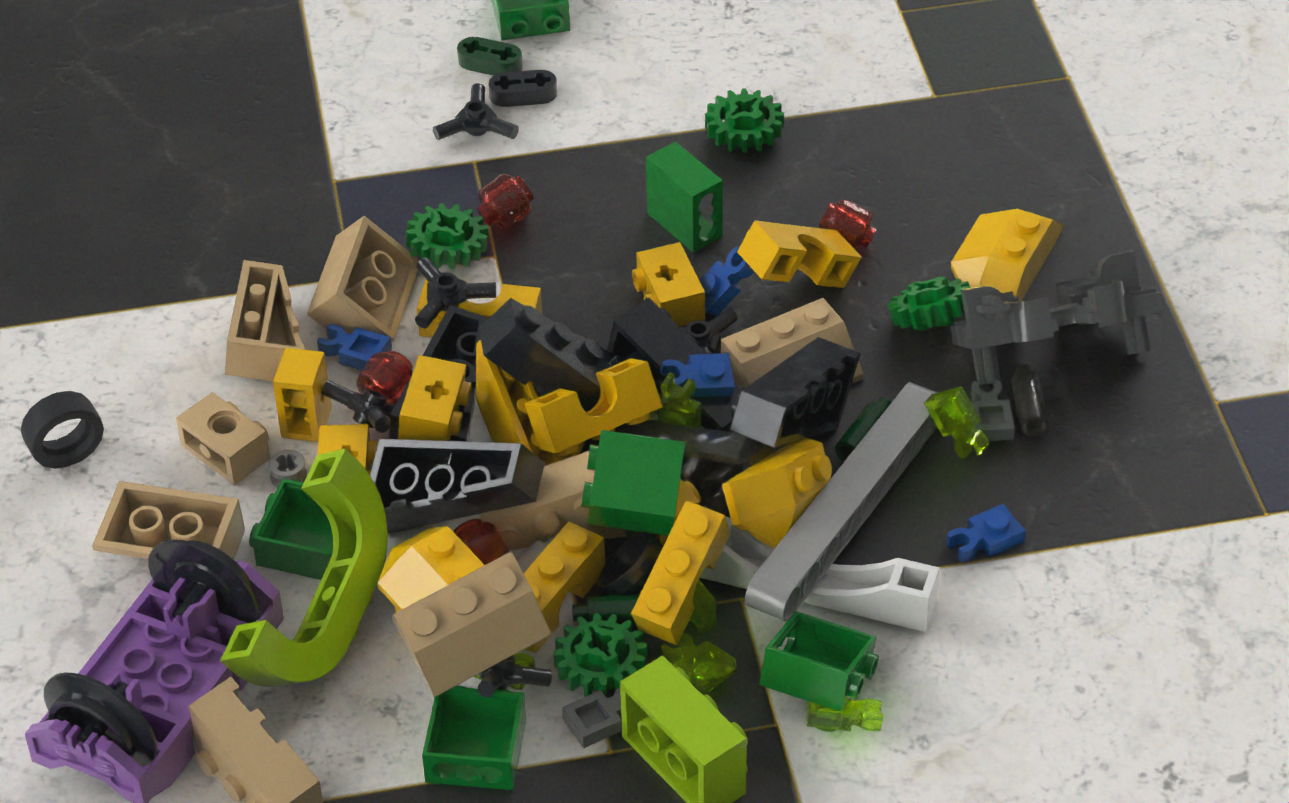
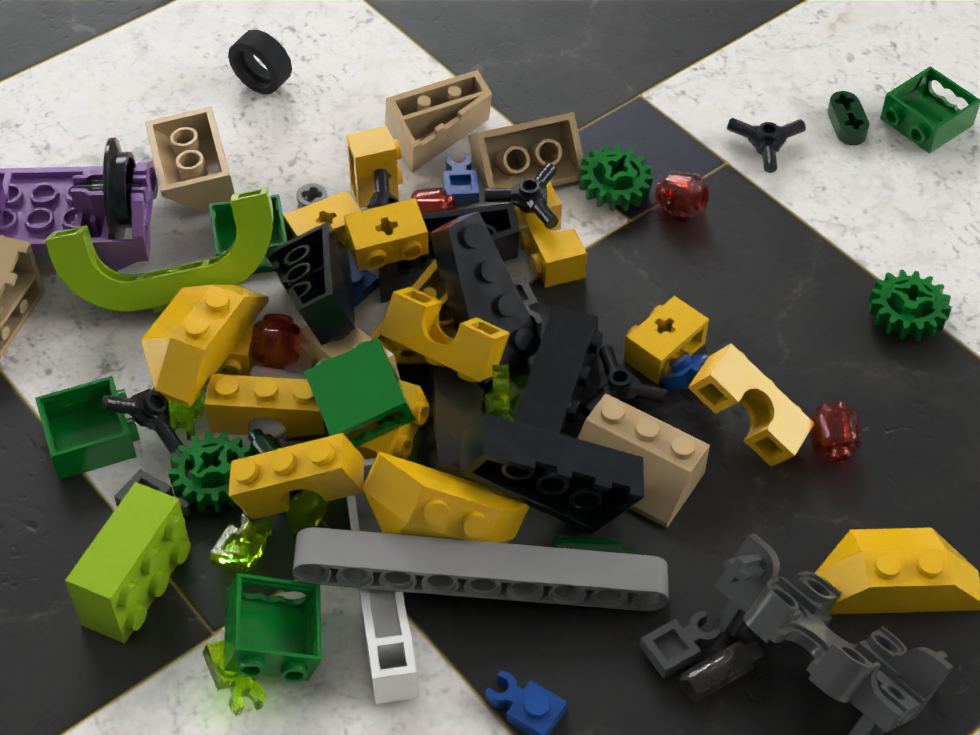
camera: 60 degrees right, 5 degrees up
tan brick [176,392,270,485] -> none
tan slope [393,551,551,698] -> none
black beam [488,70,557,107] -> none
green piece [646,141,723,253] -> none
blue plate [660,353,735,397] -> none
green gear [888,277,971,331] -> none
clear neon green plate [924,386,989,459] -> none

